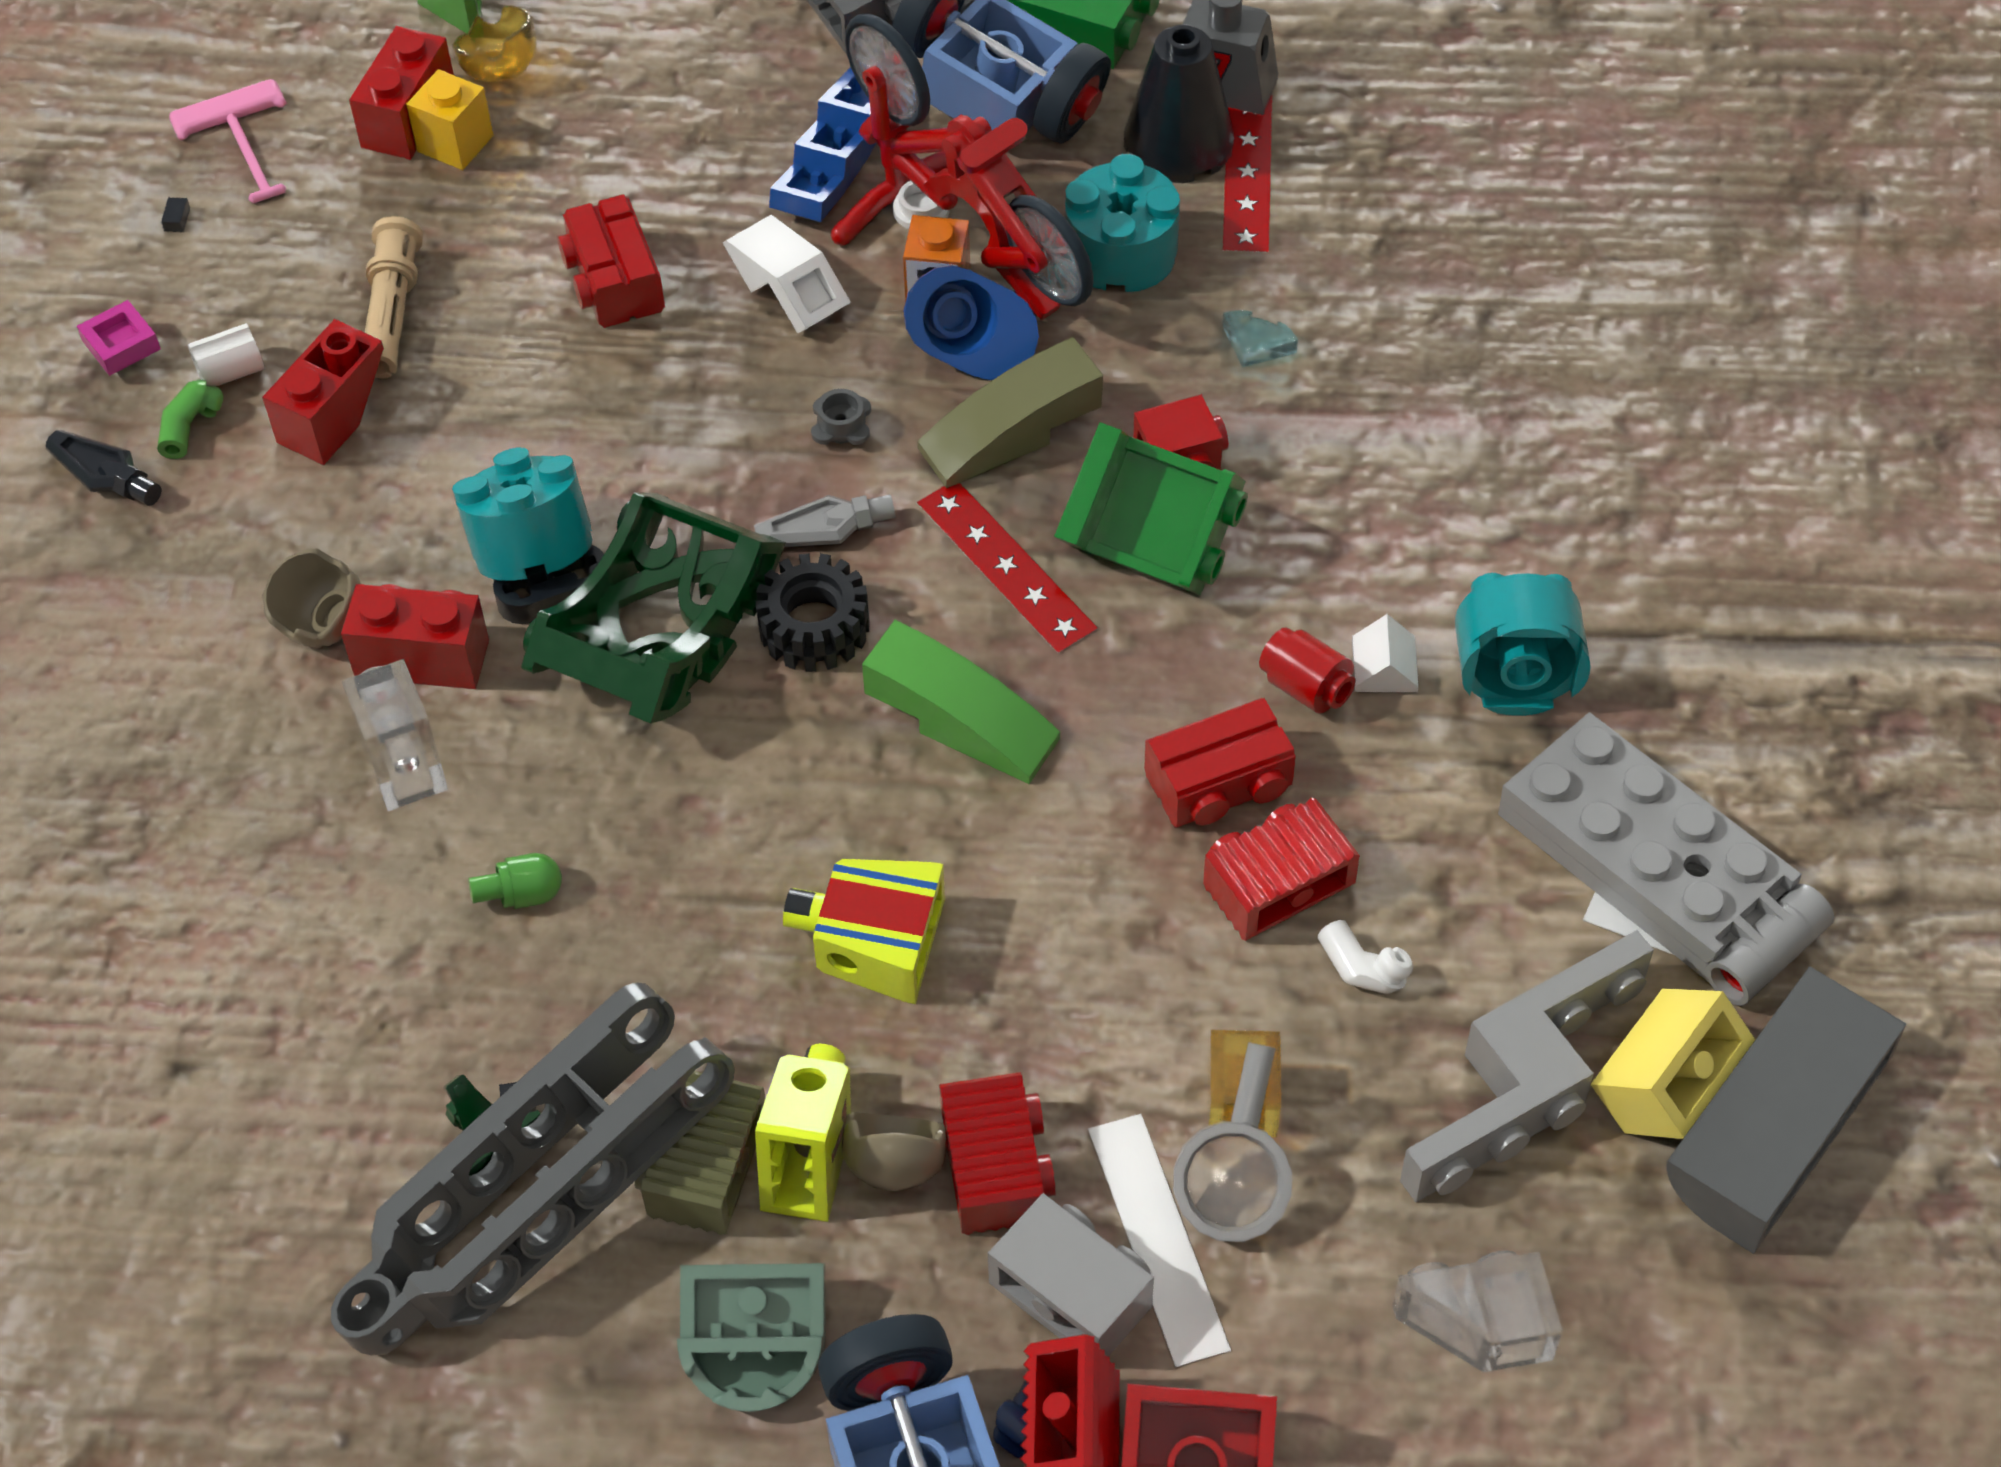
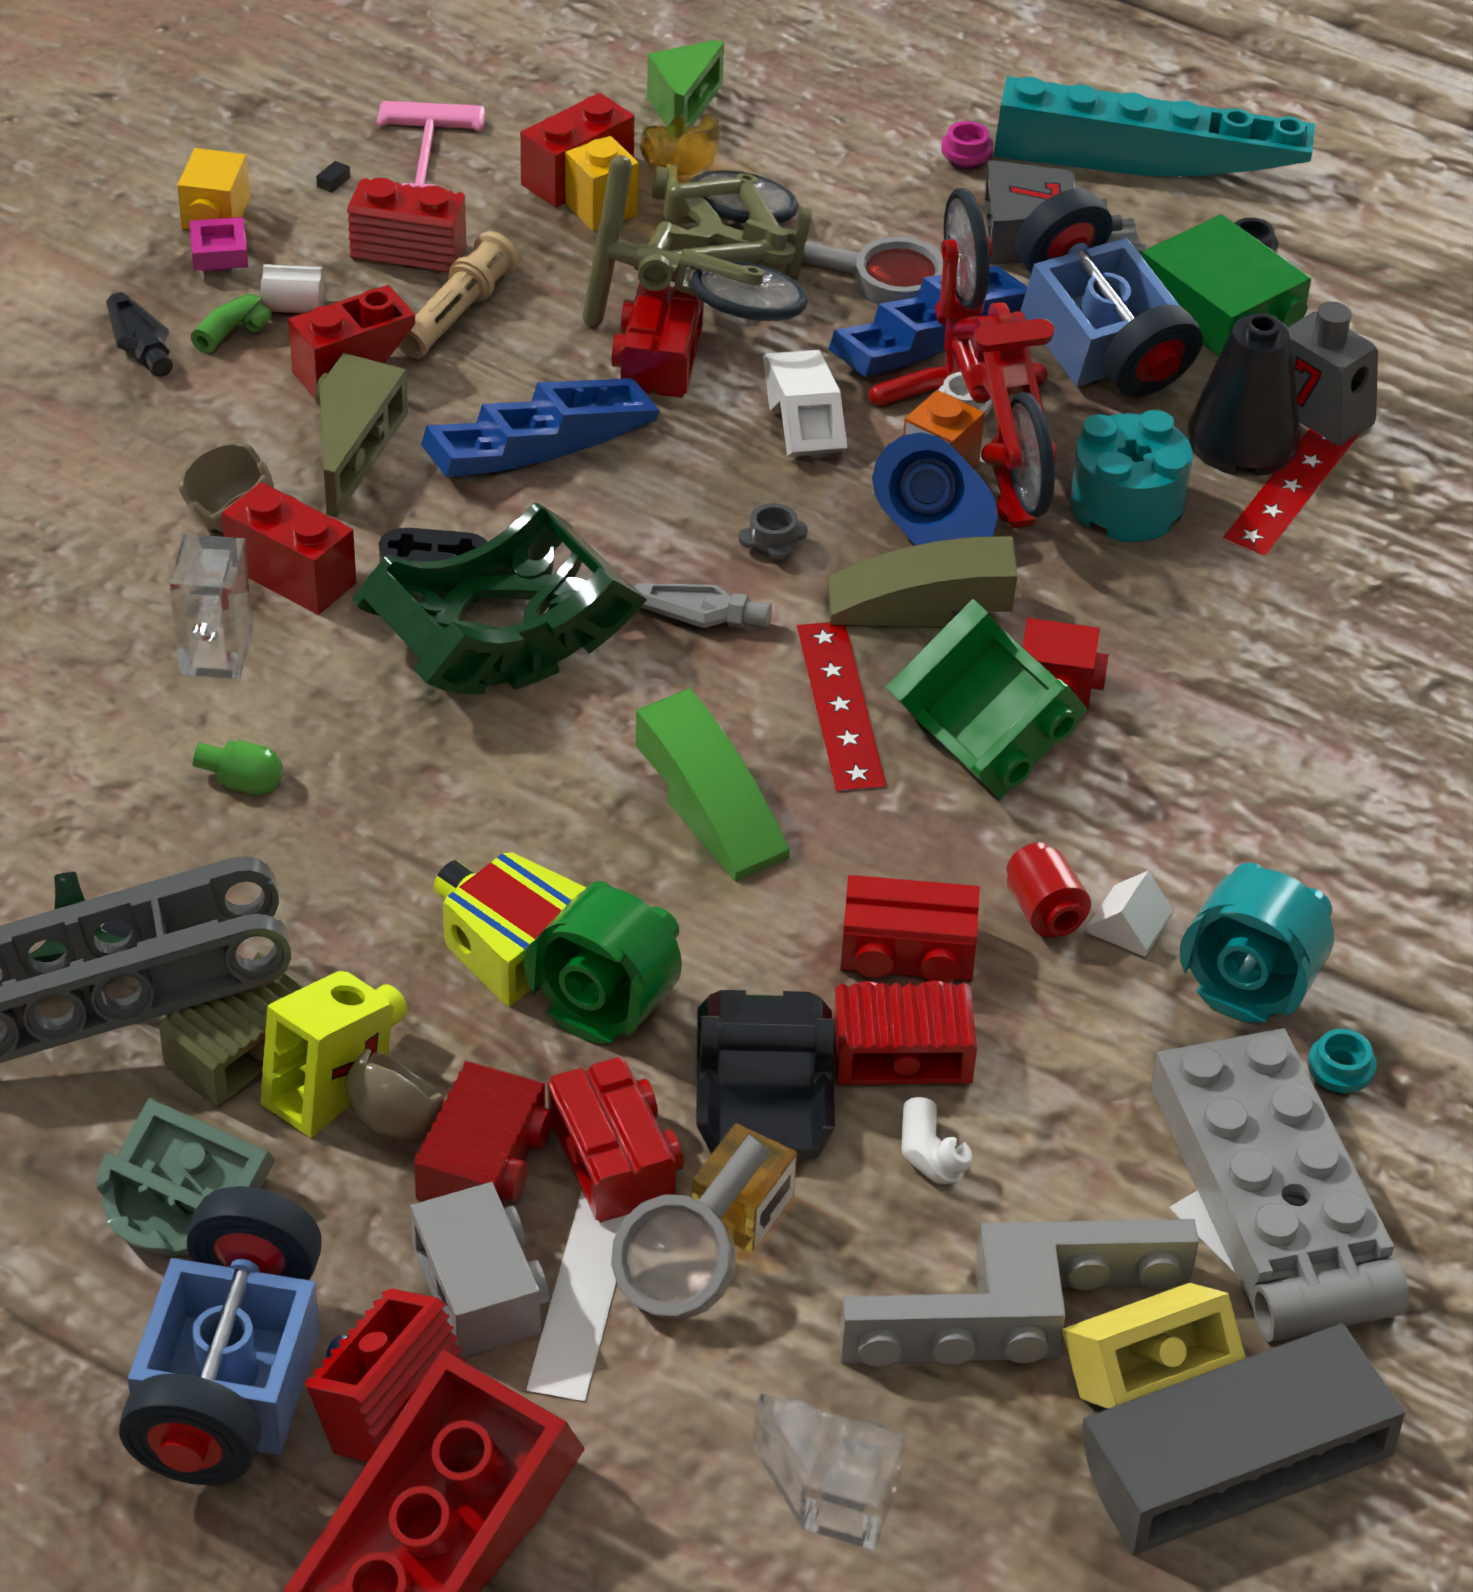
camera: 25 degrees right, 10 degrees down
teal brick [452,447,593,581] -> none
black tyre [755,553,870,672] -> none
clear light blue tile [1222,310,1298,368] -> none
none -> yellow brick [177,148,250,230]
none -> olive slope [315,353,408,517]
none -> red brick [347,178,467,273]
none -> blue slope [421,378,660,478]
none -> green brick [524,881,682,1044]
none -> red brick [547,1056,683,1223]
none -> olive piece [582,155,812,327]
none -> black shield [696,990,835,1159]
none -> light grey piece [802,236,943,305]
none -> teal plate [1307,1029,1377,1093]

